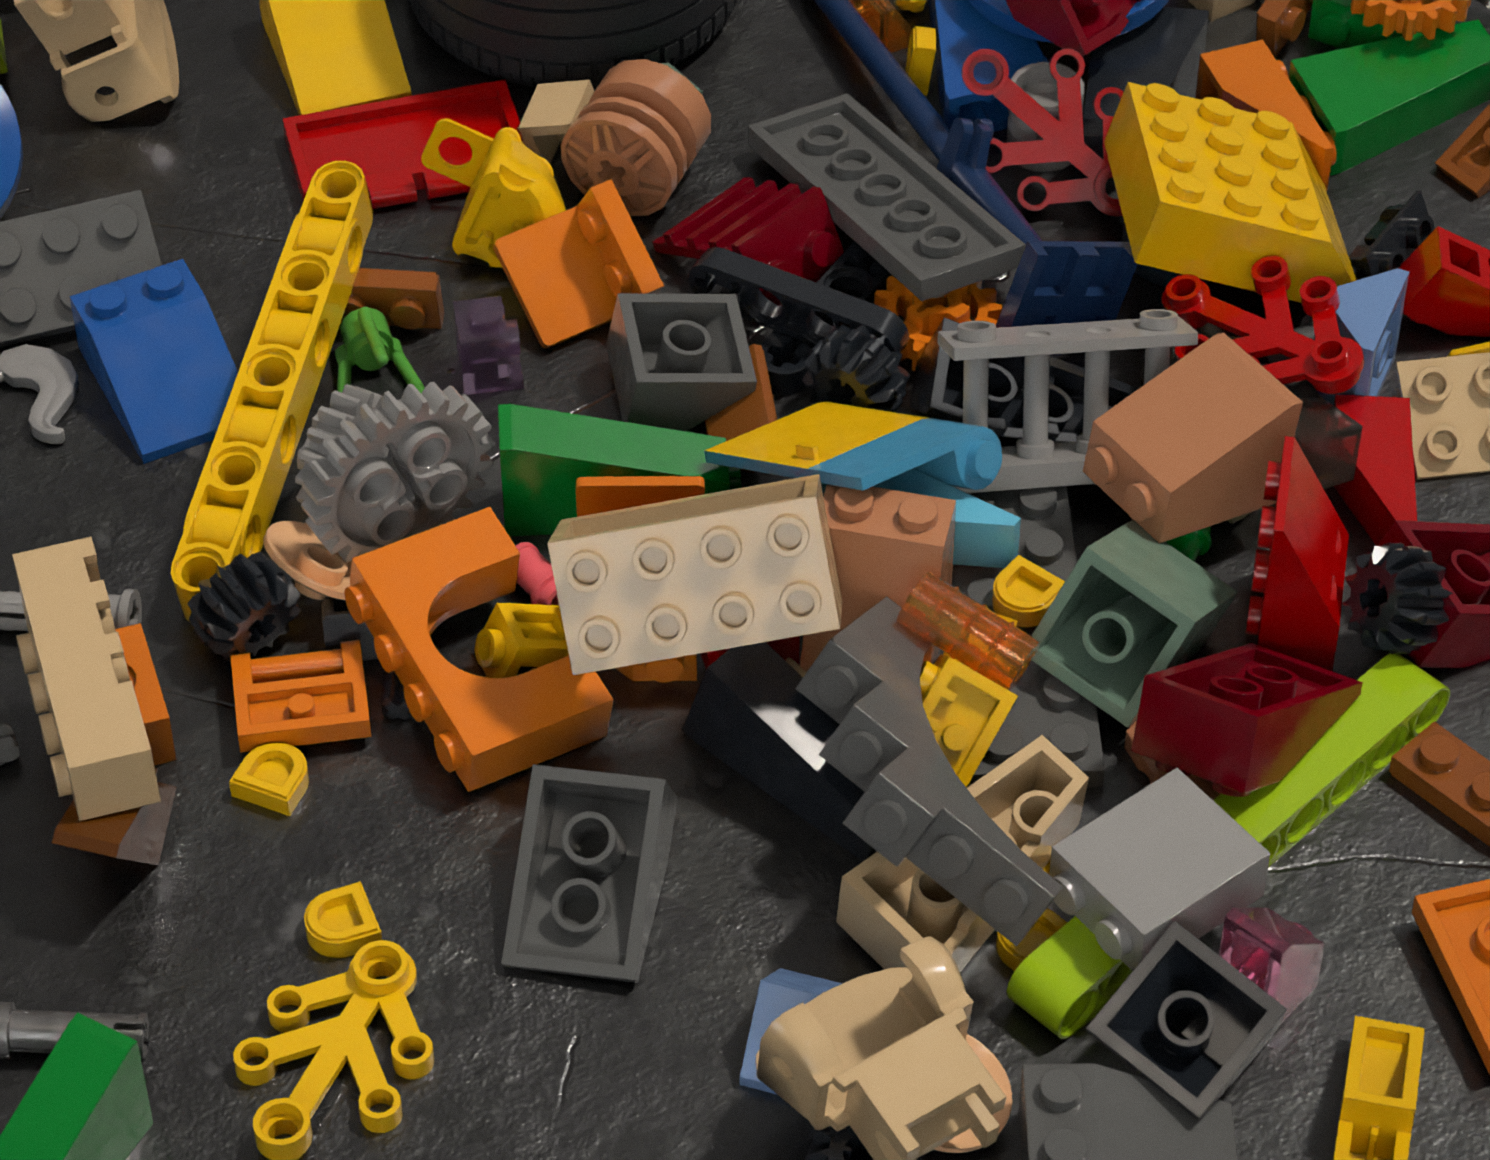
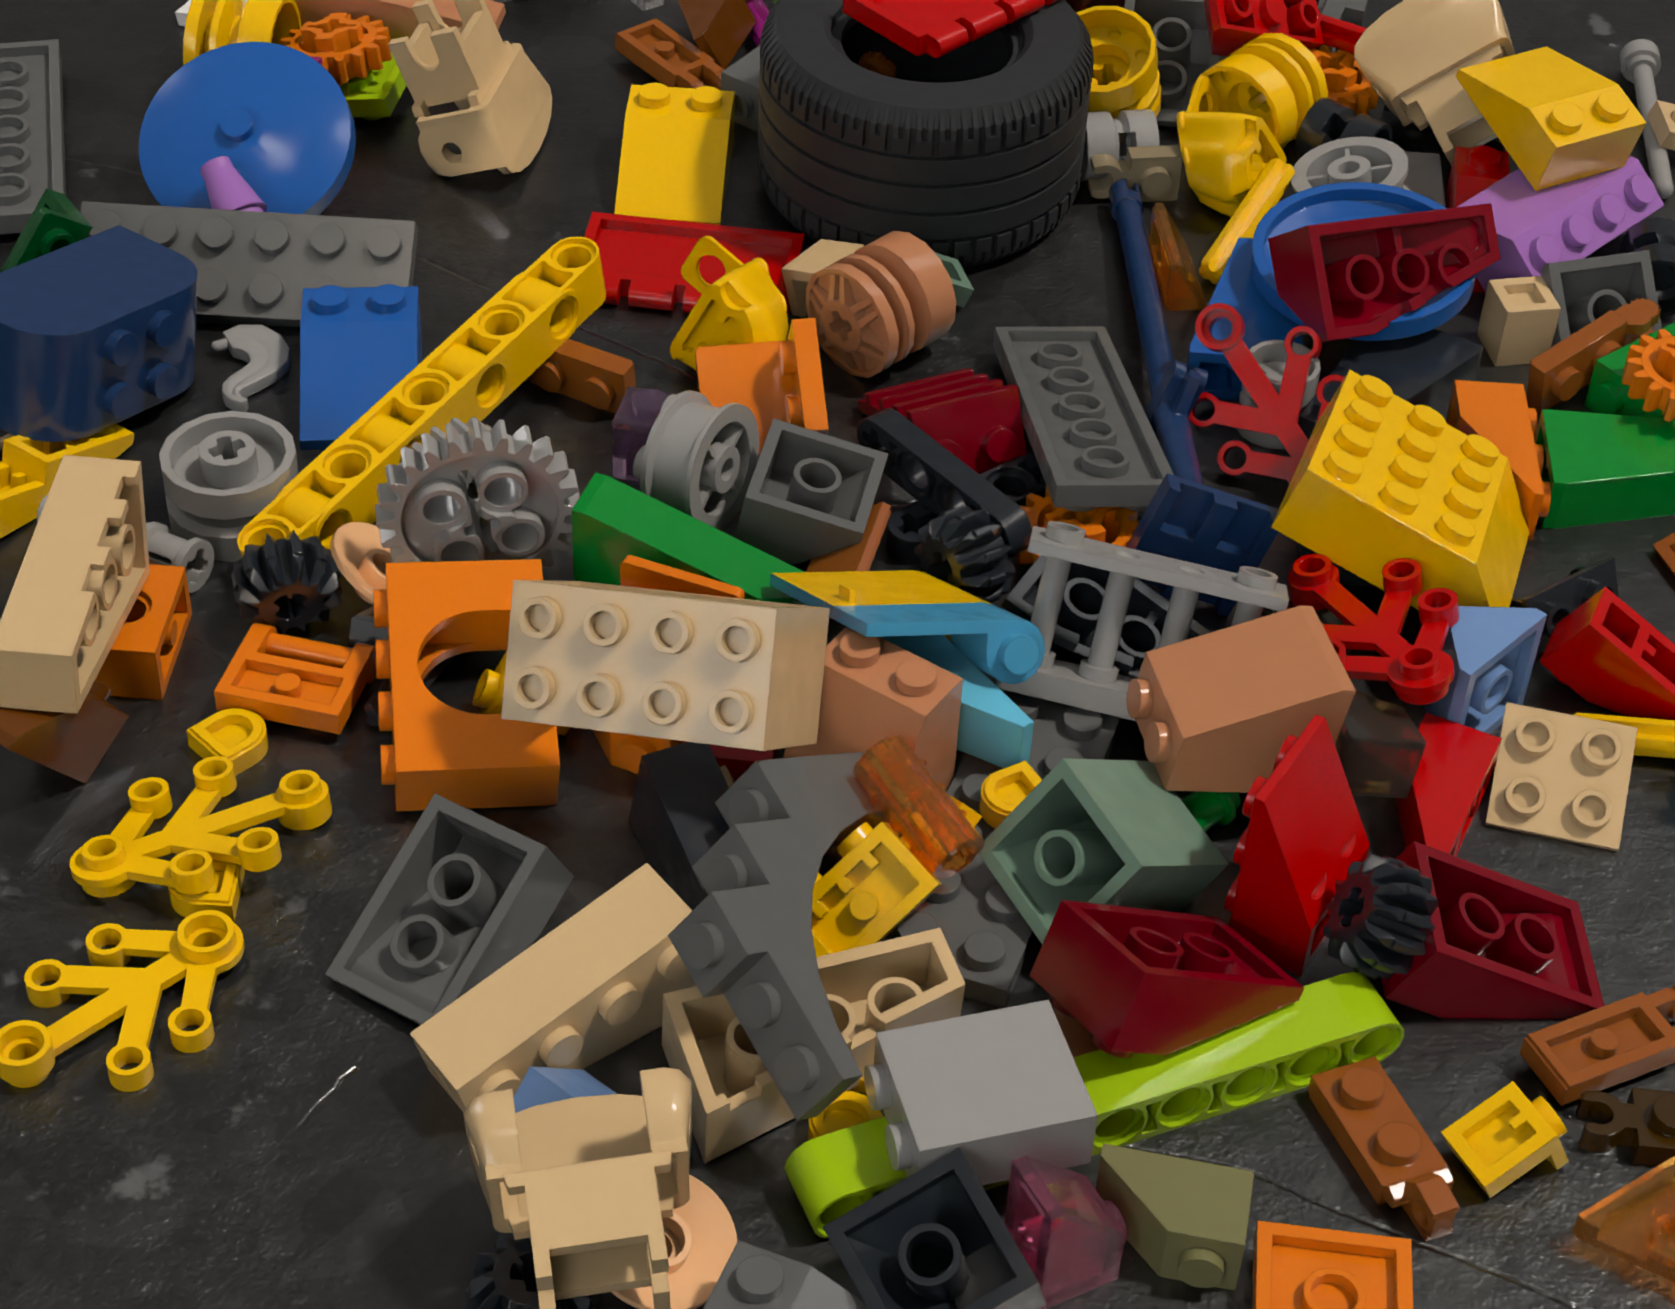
camera: 20 degrees right, 5 degrees down
bright green plant [334,307,425,393] -> none
yellow tile [905,26,936,96] -> none
none -> yellow plant [69,756,332,898]
none -> light grey wheel [159,411,298,562]
none -> tan wedge [410,863,697,1113]
none -> light grey wheel [633,390,759,530]
none -> olive slope [1094,1143,1254,1291]

